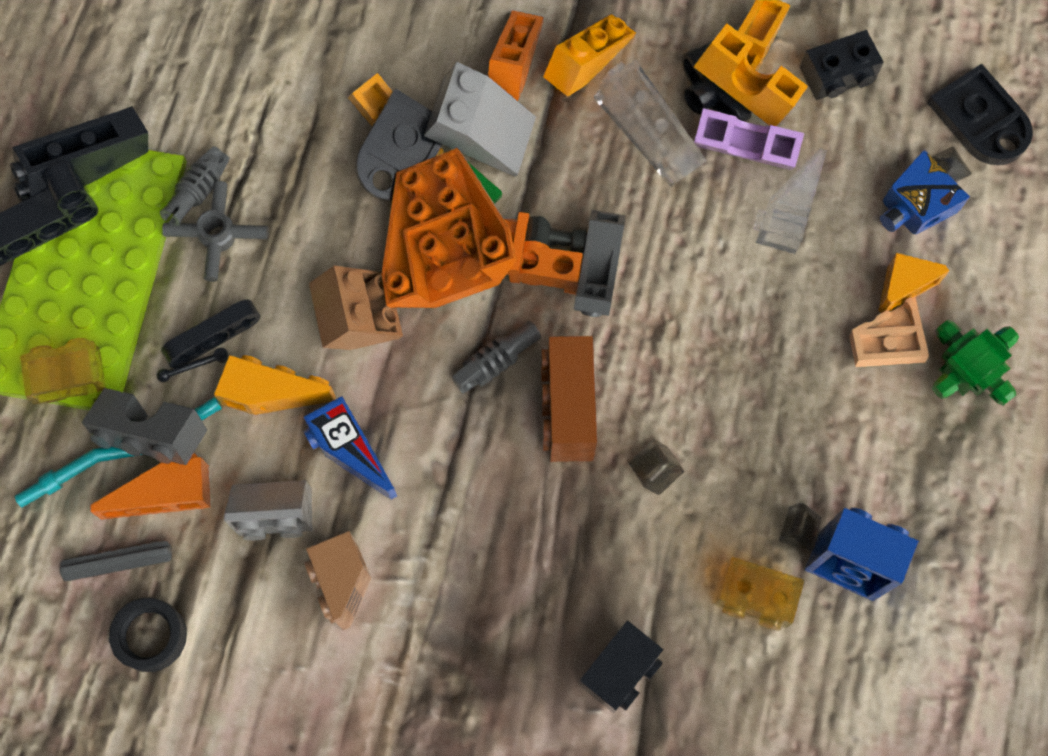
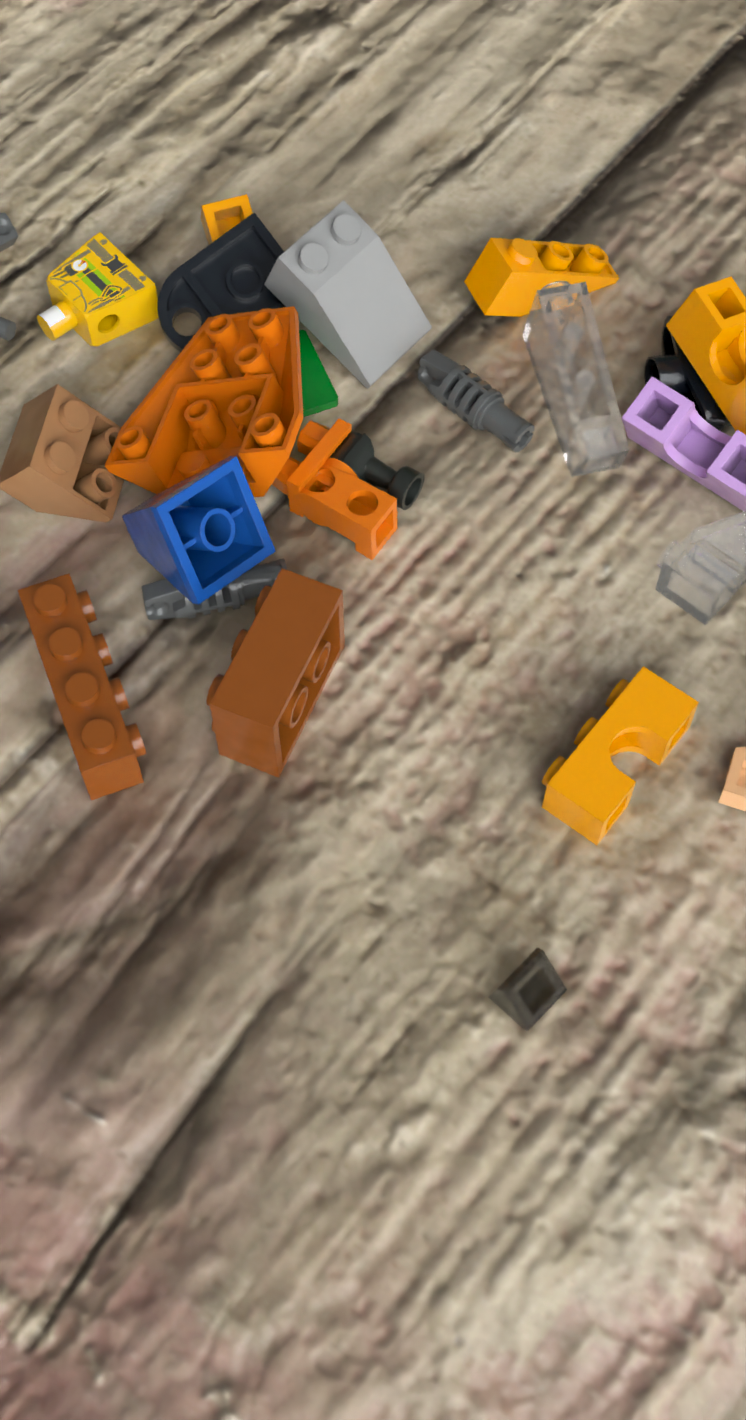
camera: 25 degrees right, 10 degrees down
orange slope [488,10,544,101] -> none
dark grey arch [574,210,626,317] -> none
black brick [578,620,664,713] -> none
clear smoke slope [629,439,685,495] -> none
clear yellow brick [715,556,805,631] -> none
blue brick [804,508,919,601] -> none
none -> dark orange brick [18,573,147,801]
none -> yellow torso [37,232,159,347]
none -> blue slope [122,456,276,604]
none -> dark grey hinge [417,350,535,453]
none -> light orange arch [542,666,699,845]

